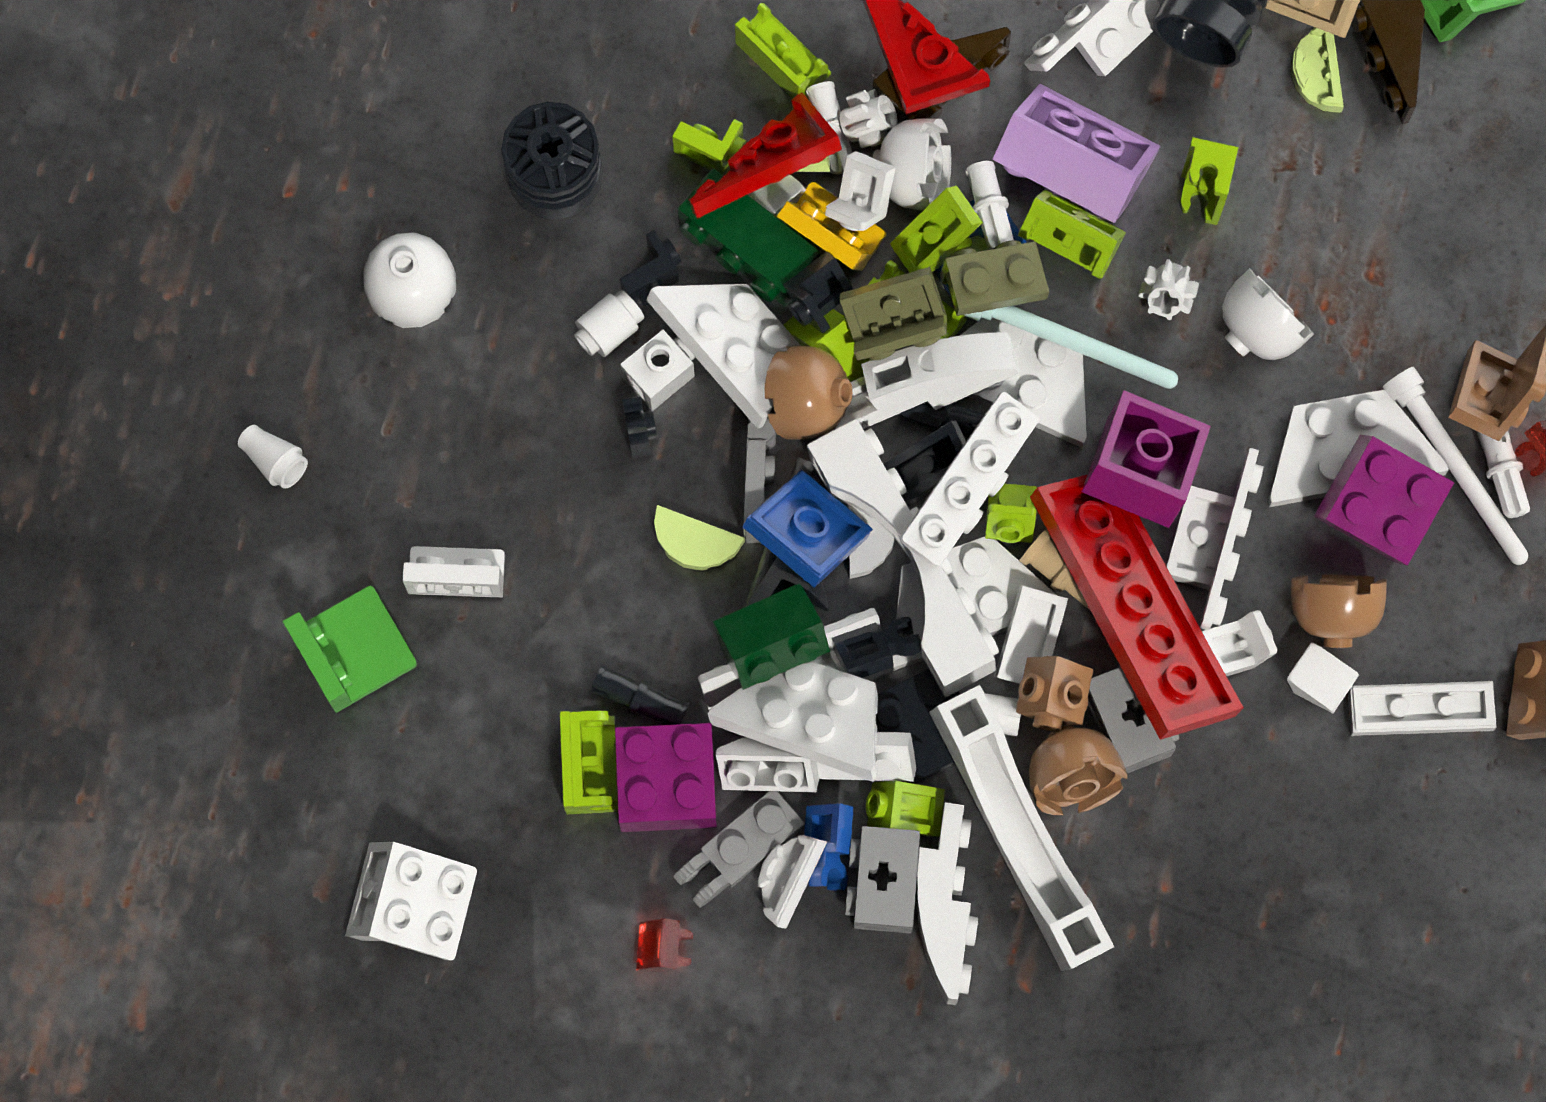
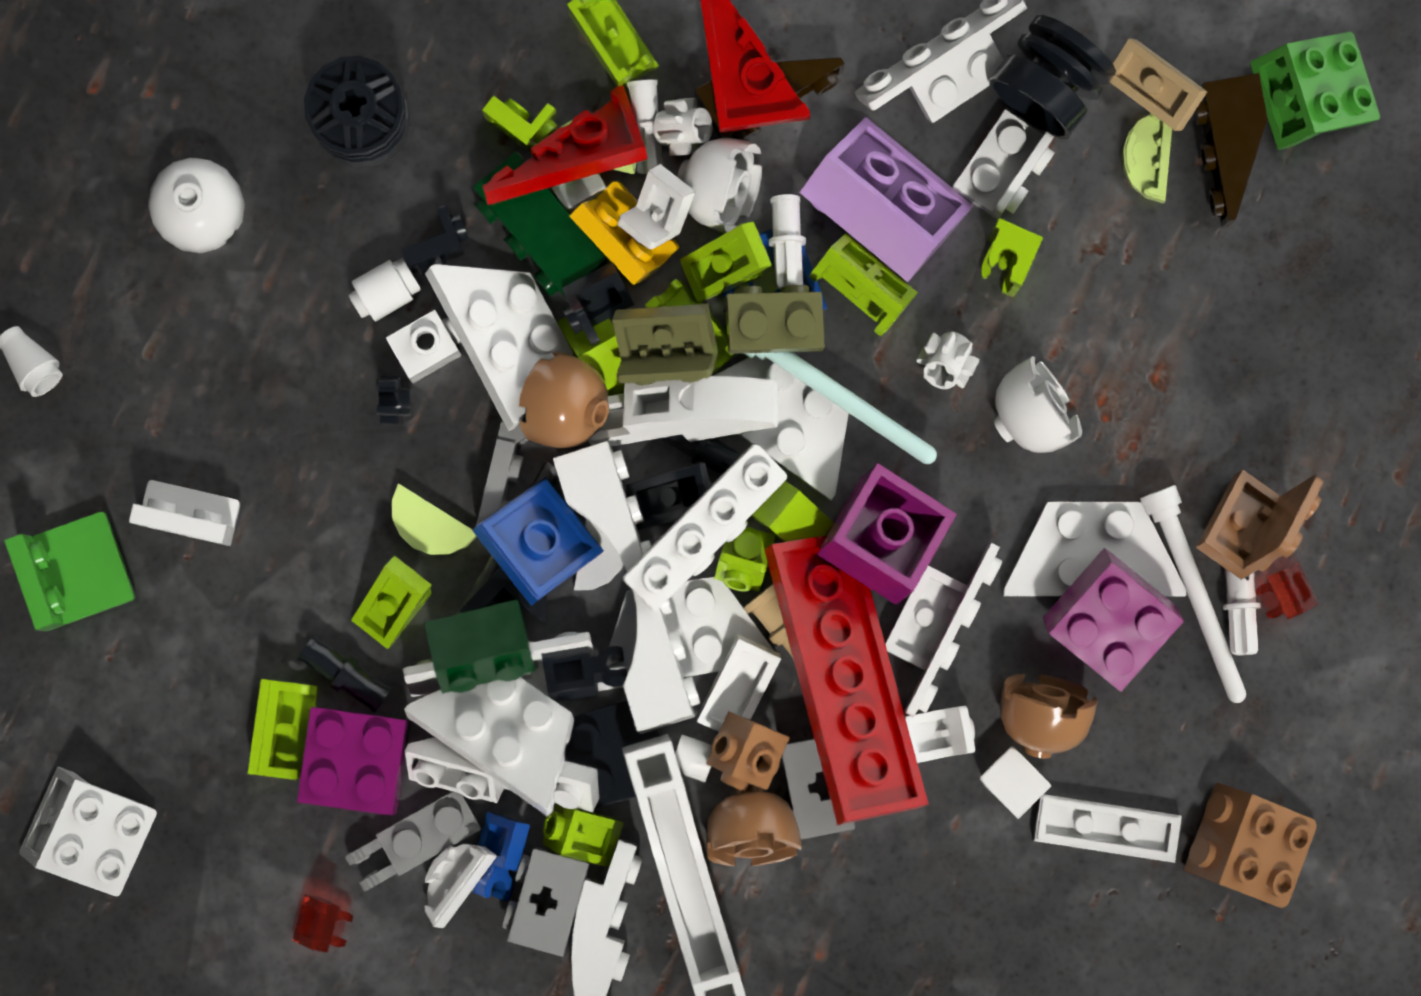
camera: 10 degrees right, 10 degrees up
none -> lime slope [351,556,432,649]
none -> lime slope [751,481,834,542]
none -> white bracket [952,109,1055,220]

